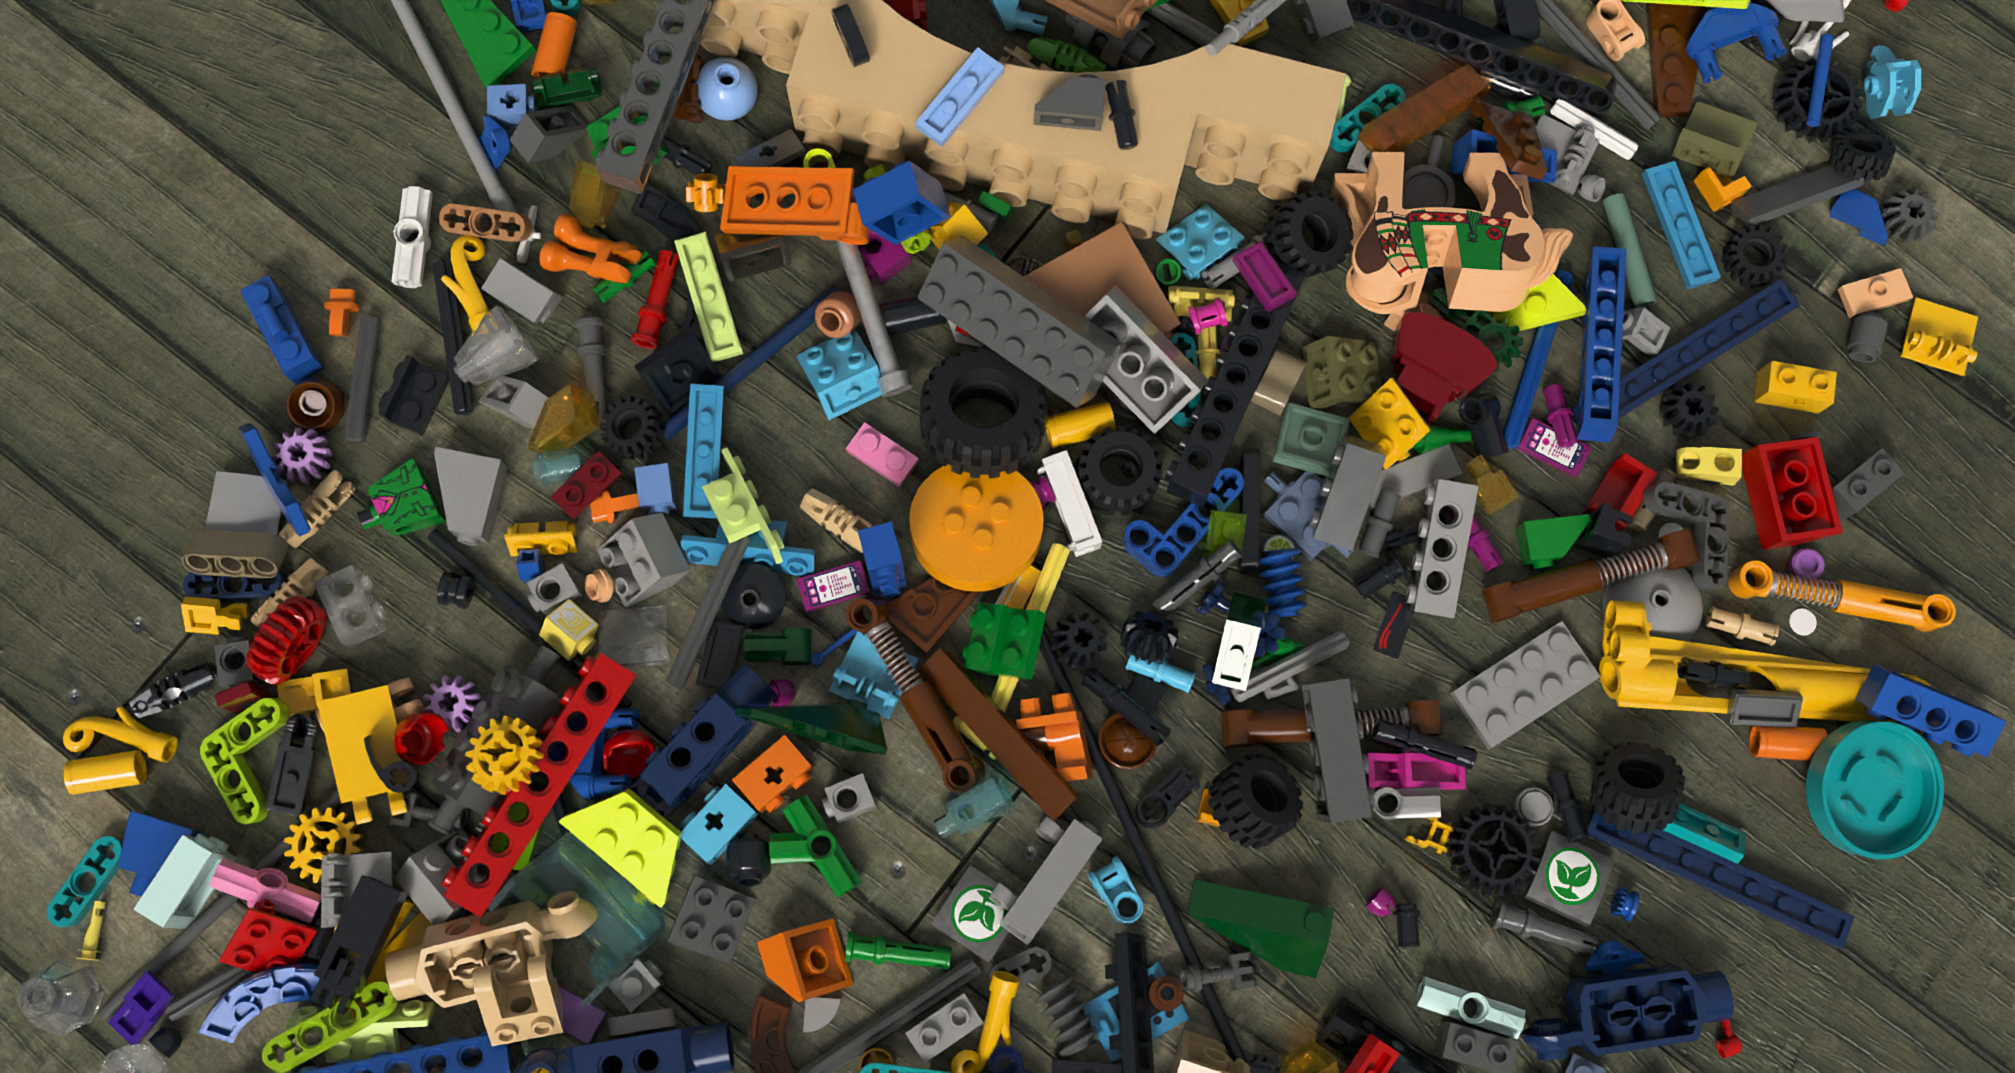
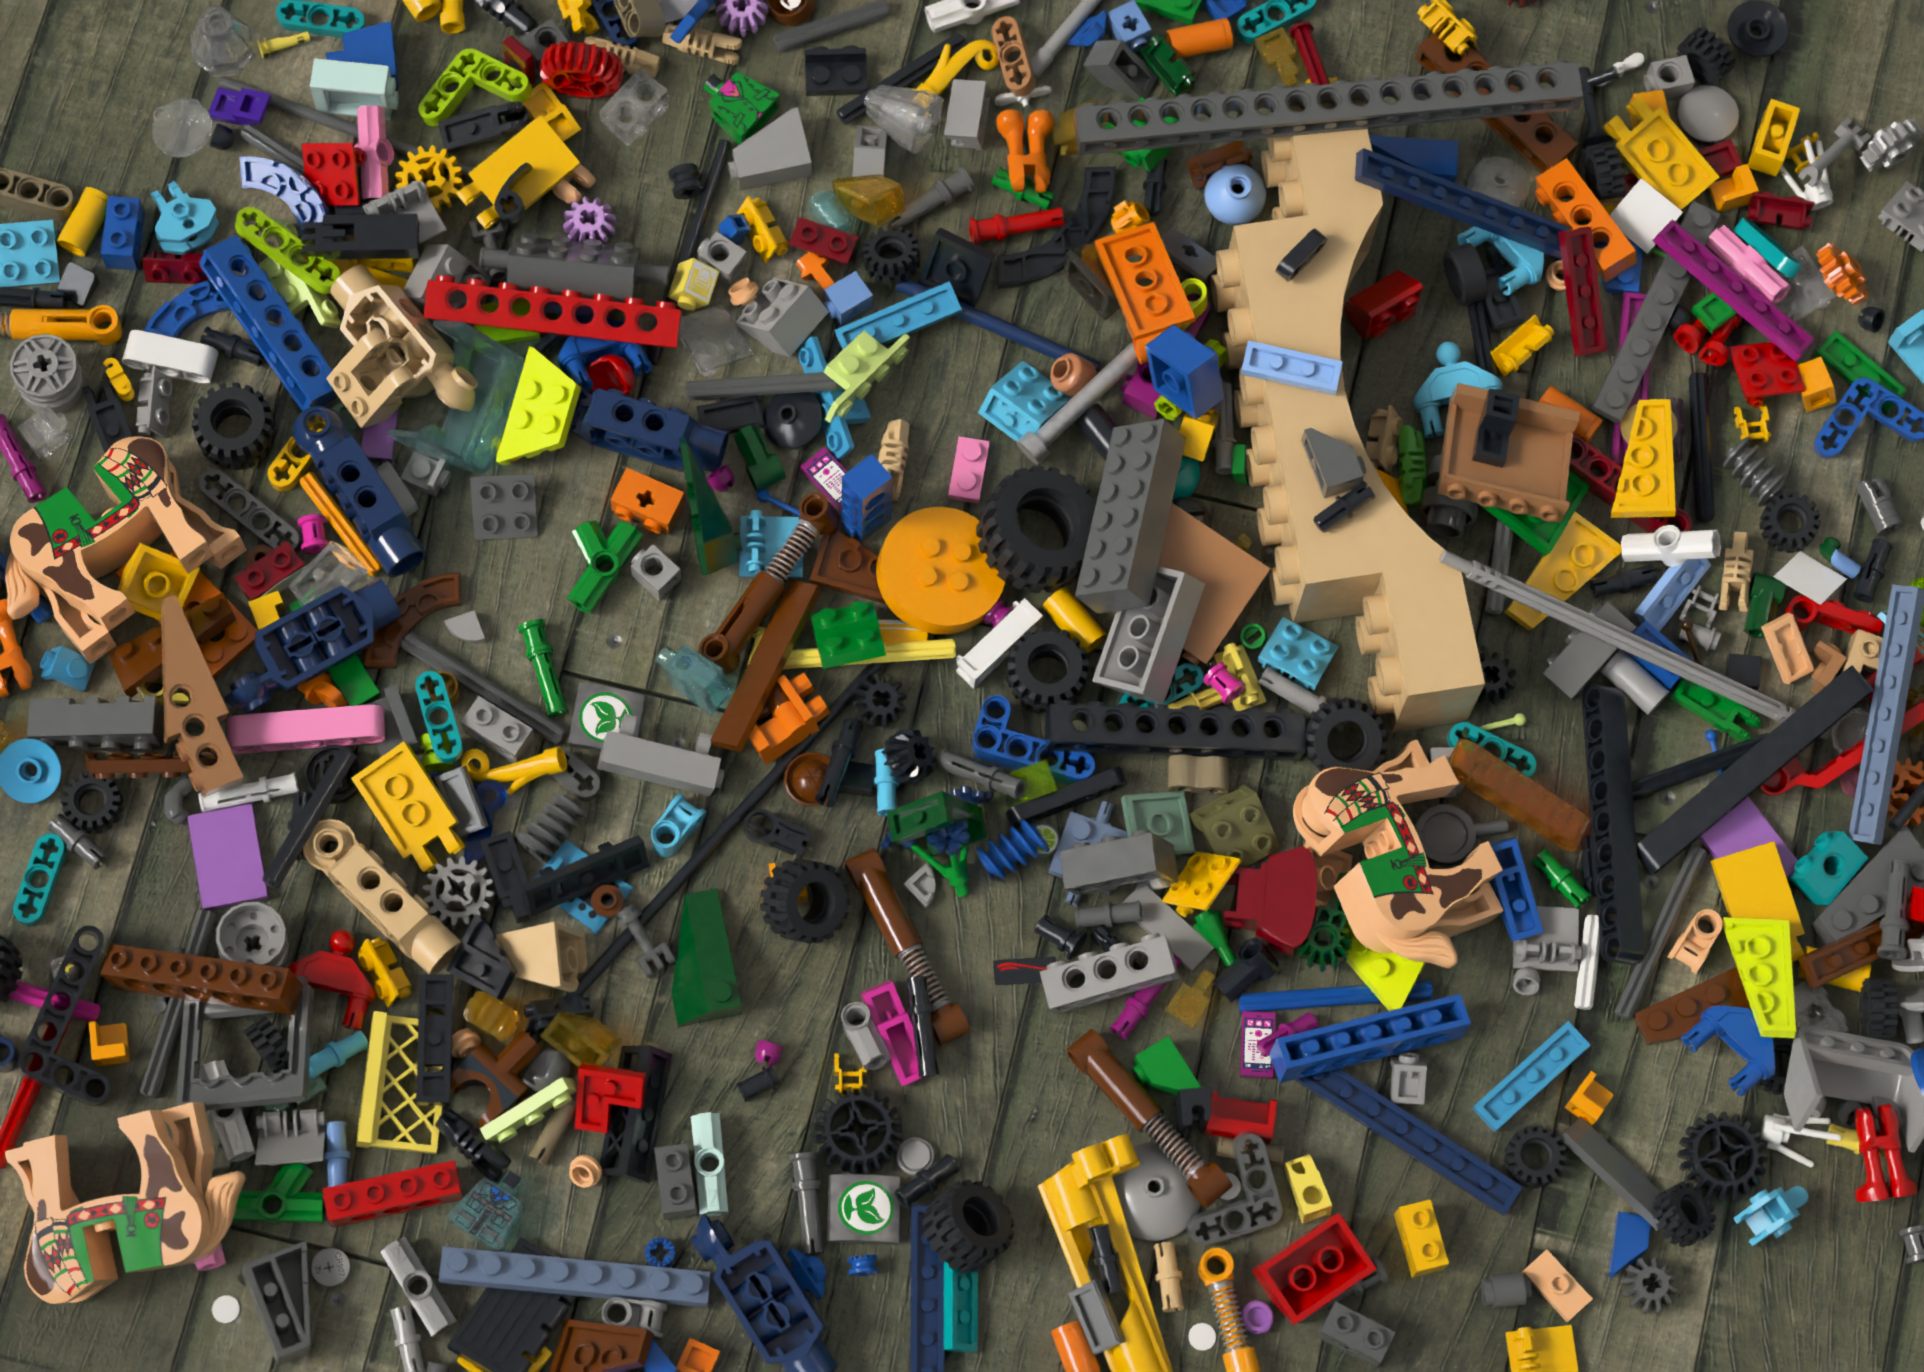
camera: 65 degrees right, 5 degrees down
red hair [394,712,449,766] -> none
yellow gear [465,716,544,795] -> none
yellowish green tile [674,232,743,363] -> none
medium azure brick [680,784,759,865] -> none
black head [726,833,771,887] -> none
orange slope [757,918,854,1002] -> none
light grey axle [1231,631,1350,702] -> none
magenta tile [1232,241,1297,312] -> none
dark grey wedge [1302,678,1375,823] -> none
light grey plate [1450,621,1601,750] -> none
reddish brown wing [1470,100,1548,180] -> none
sand green piece [1602,193,1657,308] -> none
black gear [1659,382,1719,439] -> none
olive bracket [1672,102,1757,178] -> none
blue bar [1806,34,1834,127] -> none

